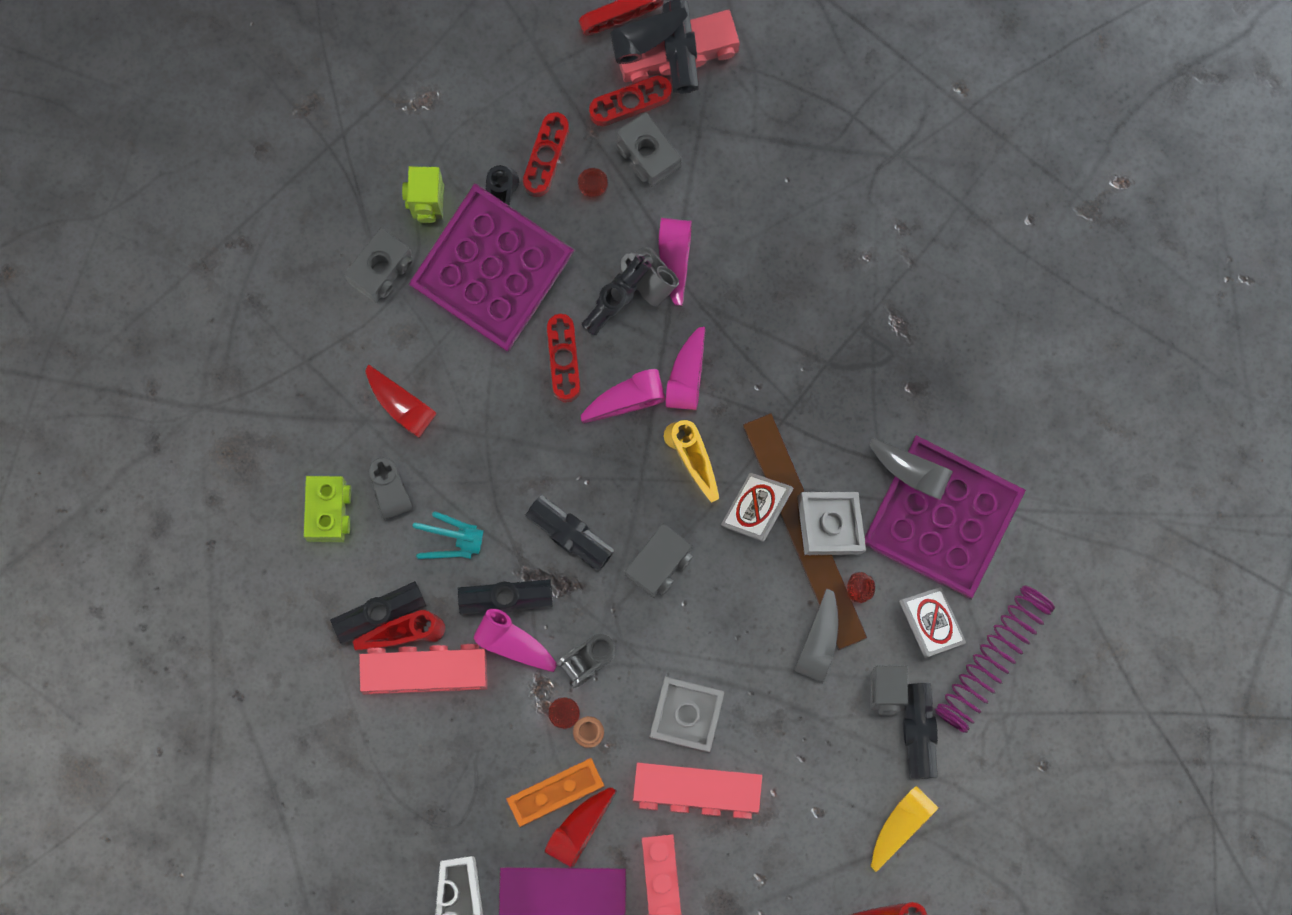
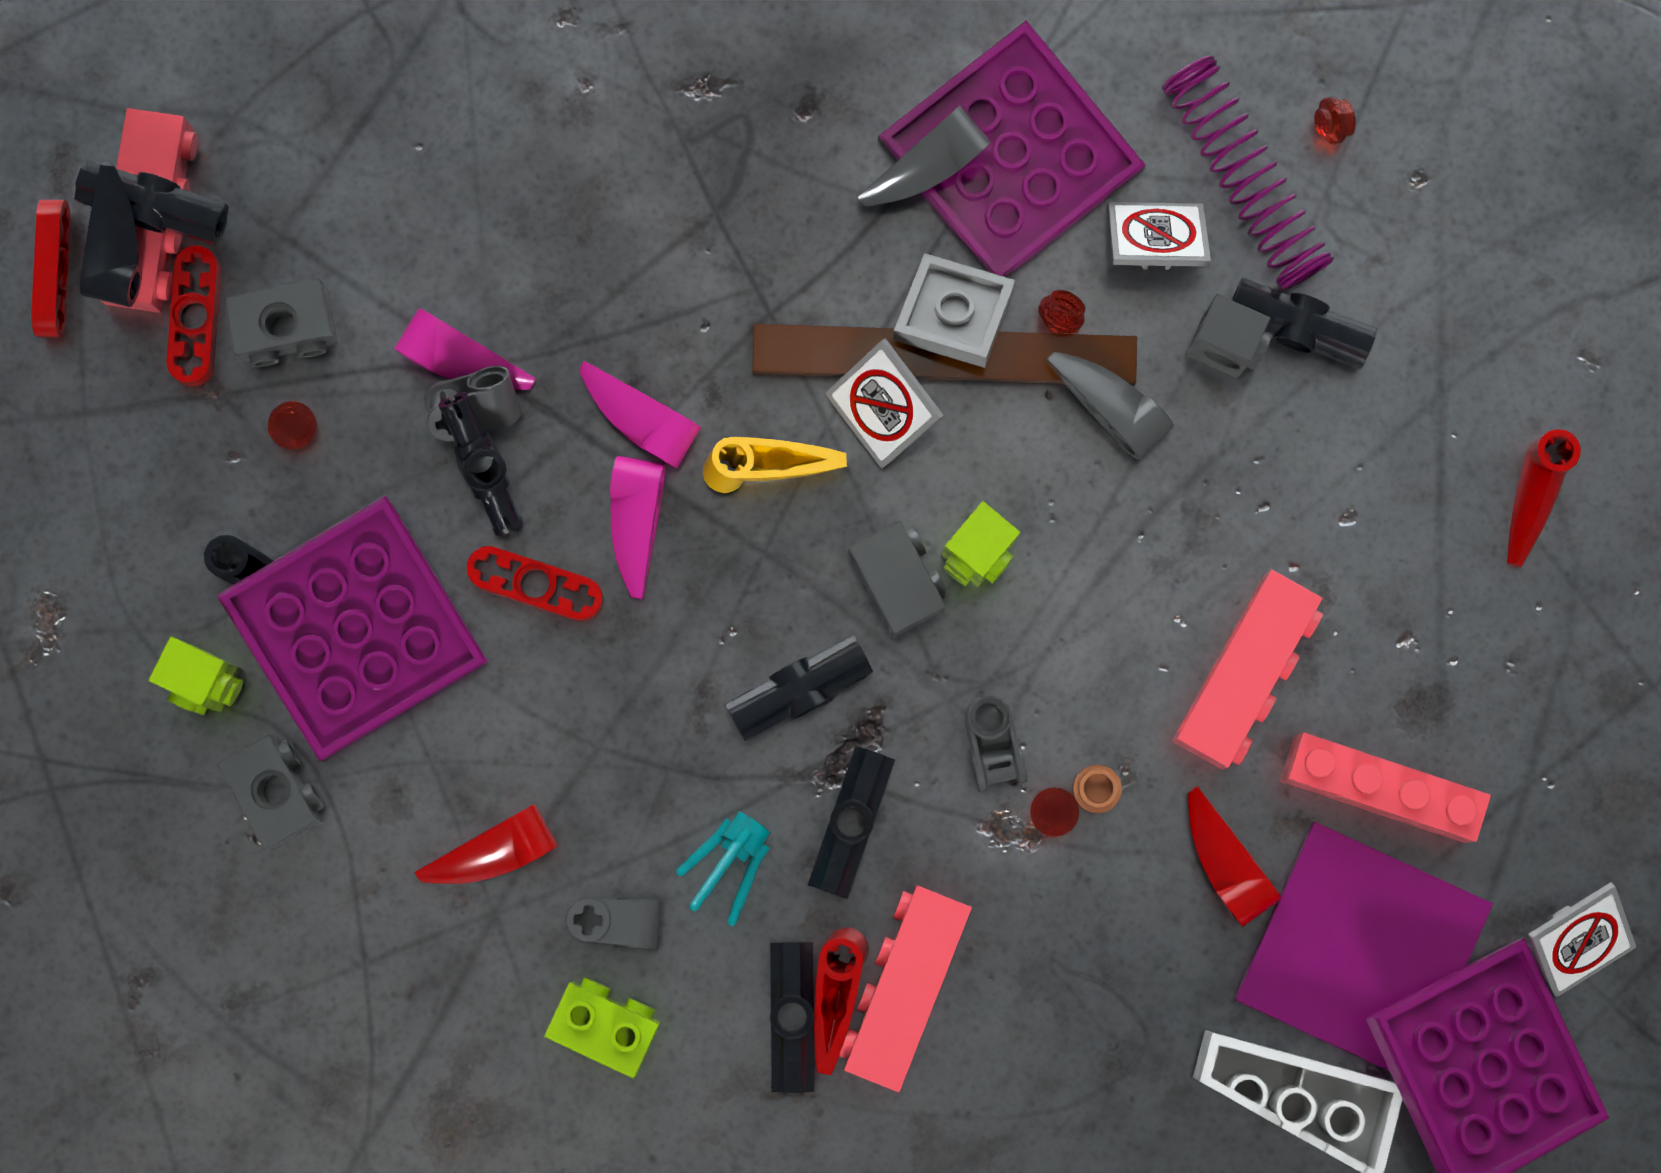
camera: 70 degrees left, 5 degrees up
dark pink piece [474,609,557,672] -> none
orange plate [506,758,605,827] -> none
red beam [523,112,569,197] -> none
light grey plate [650,677,725,753] -> none
yellow piece [871,786,939,872] -> none
none -> lime brick [941,501,1021,587]
none -> clear red plate [1314,96,1356,145]

